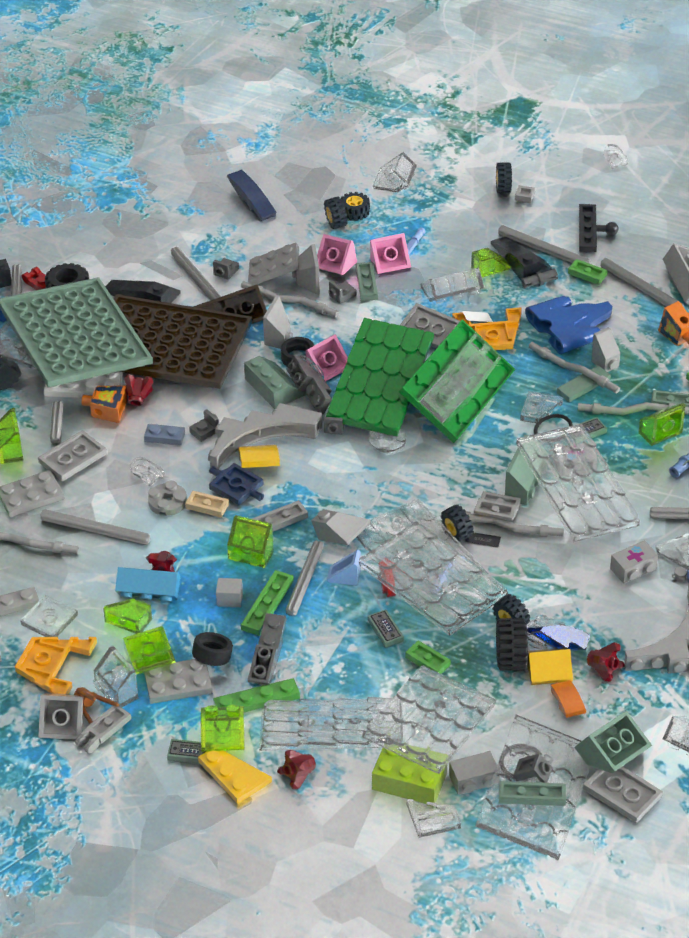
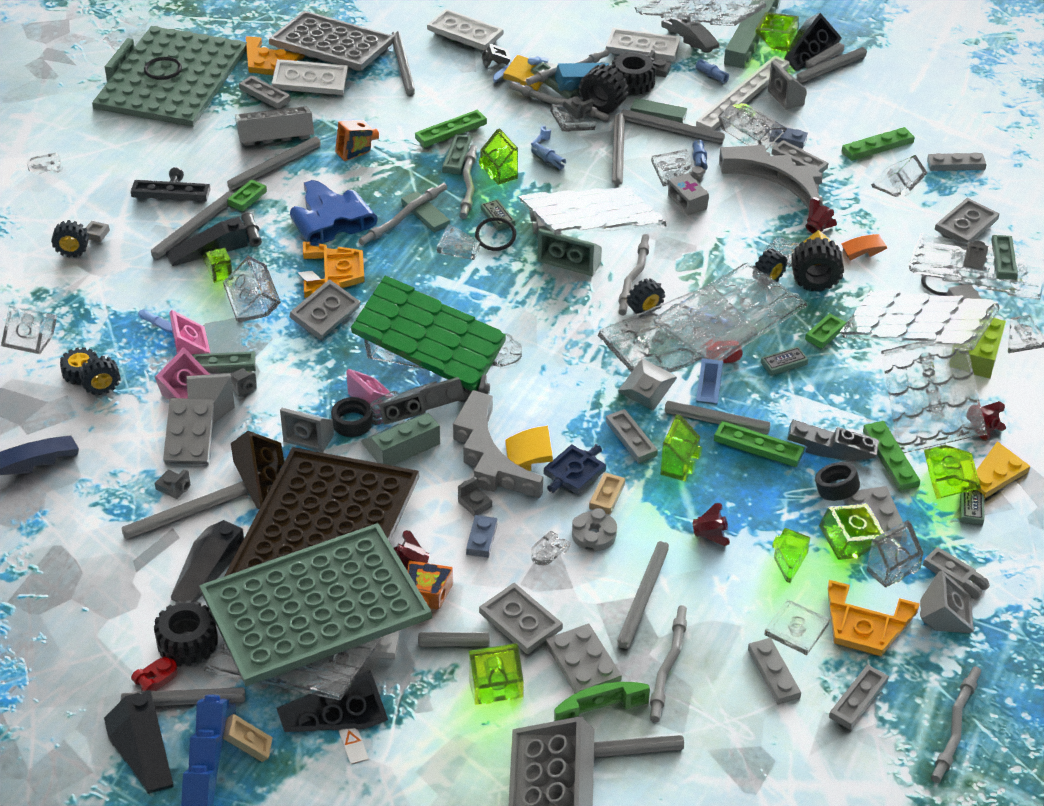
camera: 90 degrees left, 0 degrees up
dark orange plant [74,687,119,724] -> none
dark azure brick [115,567,181,602] -> none
light grey panel [216,578,243,607] -> none
light grey bar [241,281,339,318] -> none
piece [399,319,516,443] -> none
light grey slope [474,491,521,521] -> none
clear blue slope [527,625,590,650] -> none
sand green slope [574,711,652,773] -> none
light grey slope [591,327,620,372] -> none

